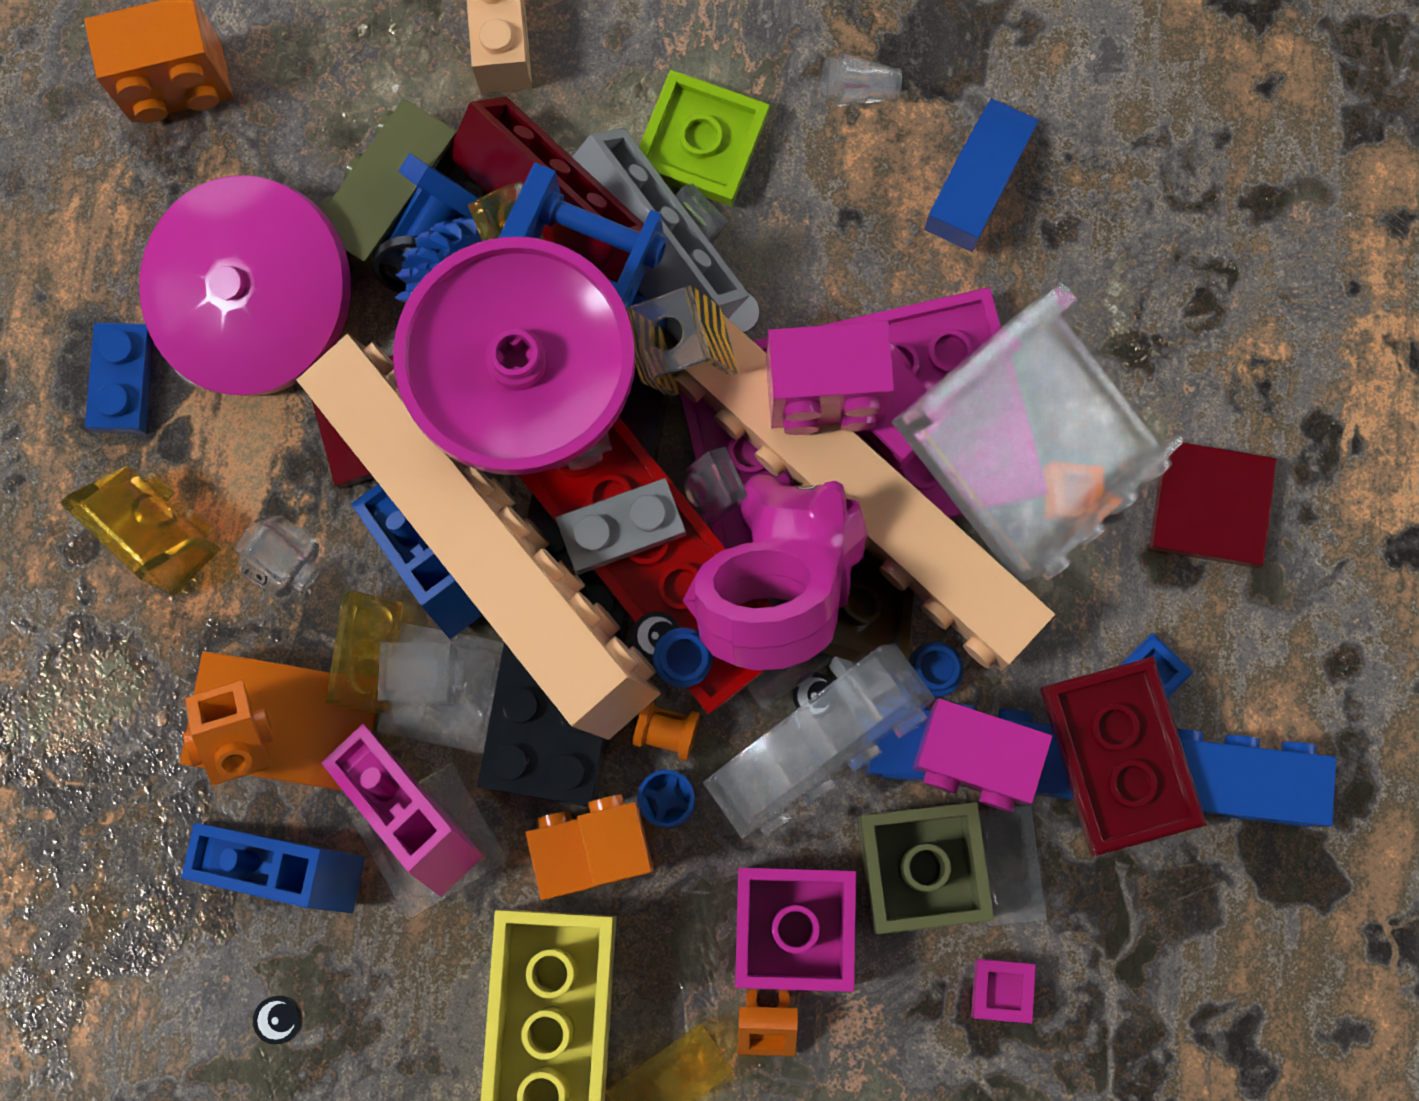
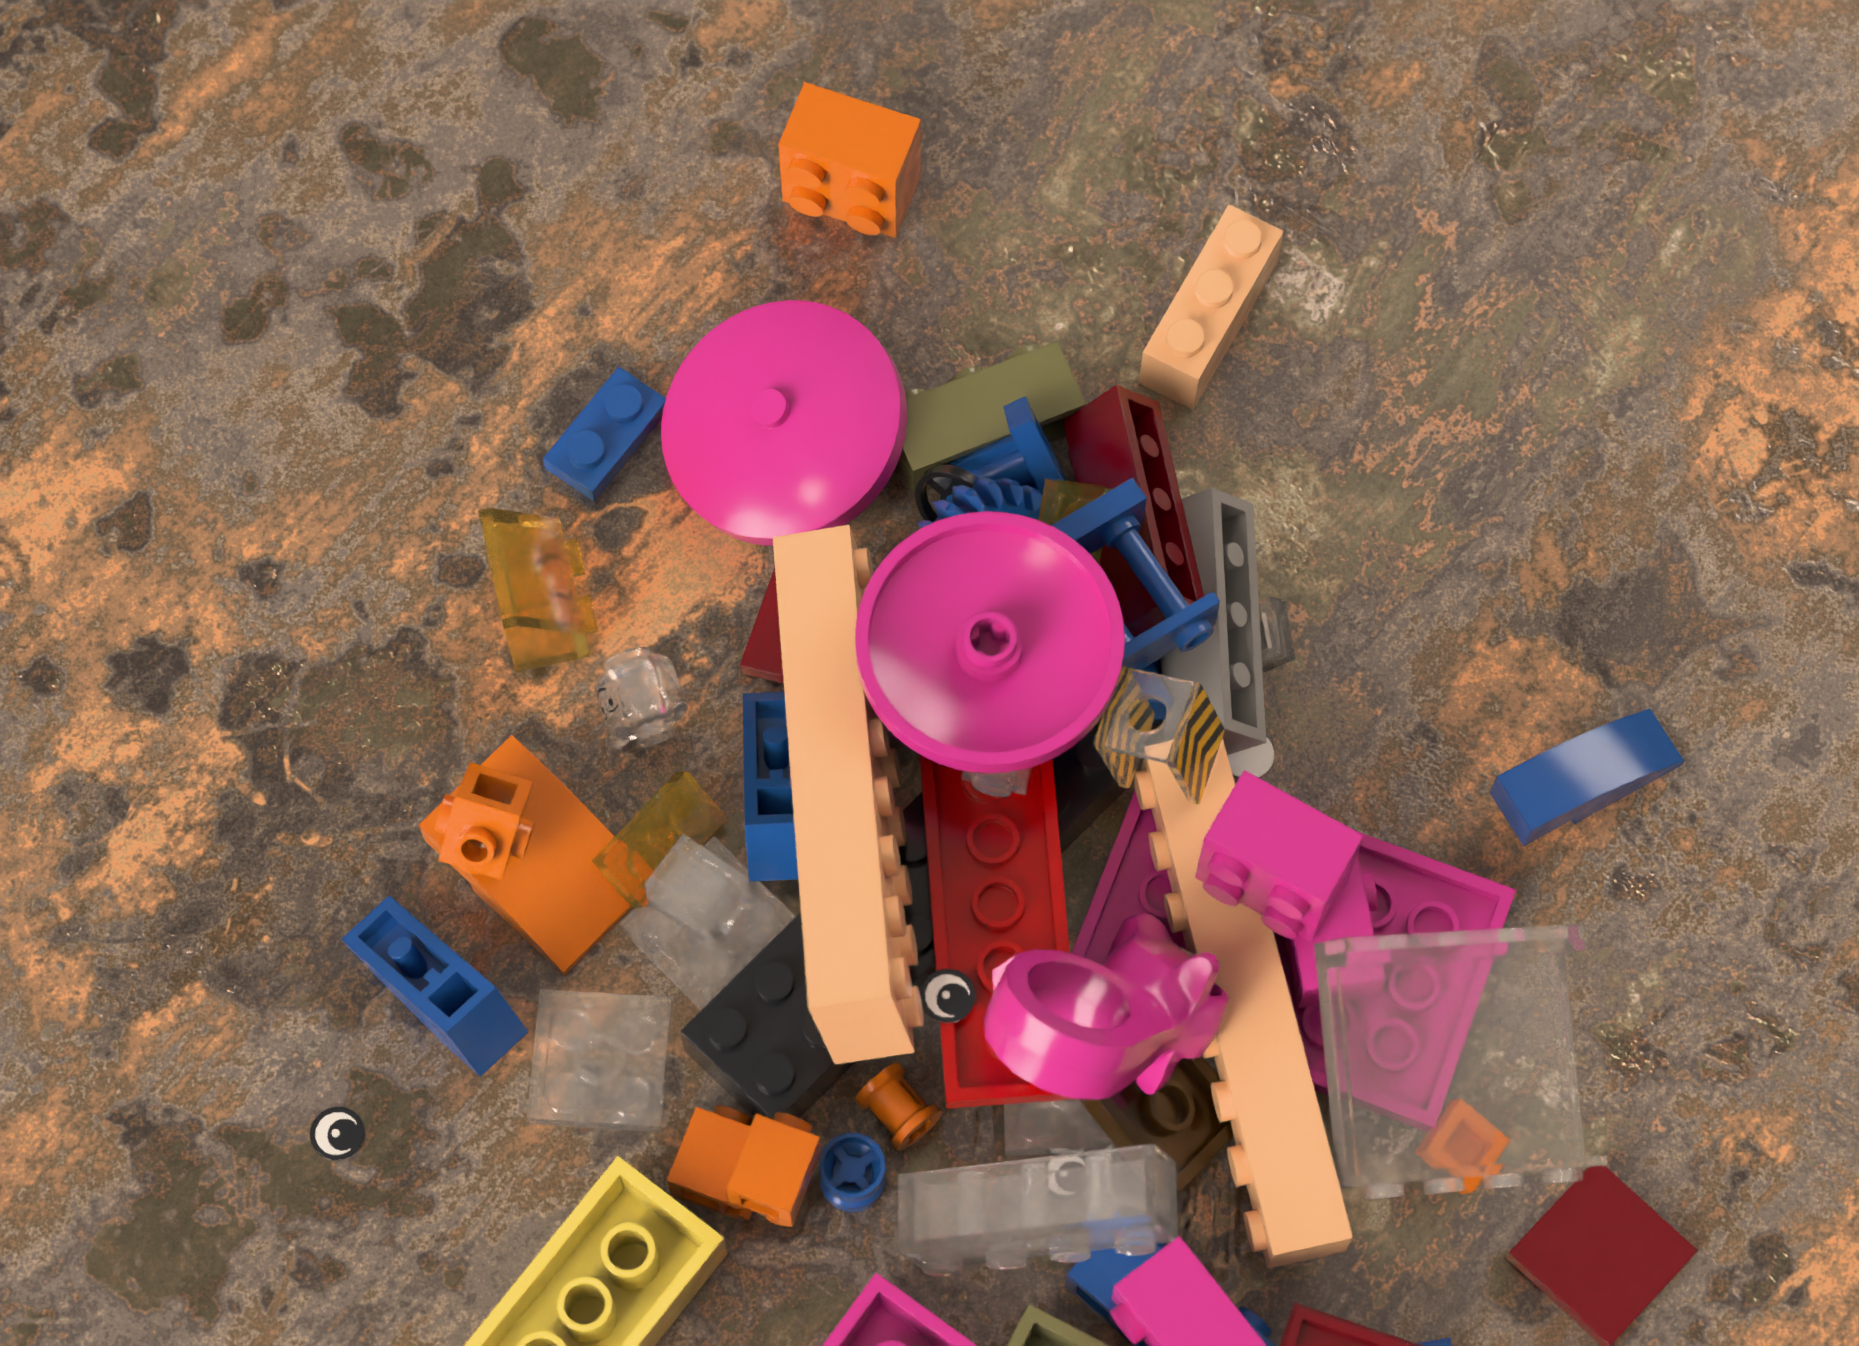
camera: 30 degrees right, 10 degrees down
dark pink slope [321,724,483,897] -> none
light grey plate [555,478,686,575] -> none
lime plate [639,69,770,207] -> none
blue plate [653,628,713,688] -> none
clear plate [671,447,749,527] -> none
clear cone [821,52,902,106] -> none
blue plate [907,641,964,697] -> none

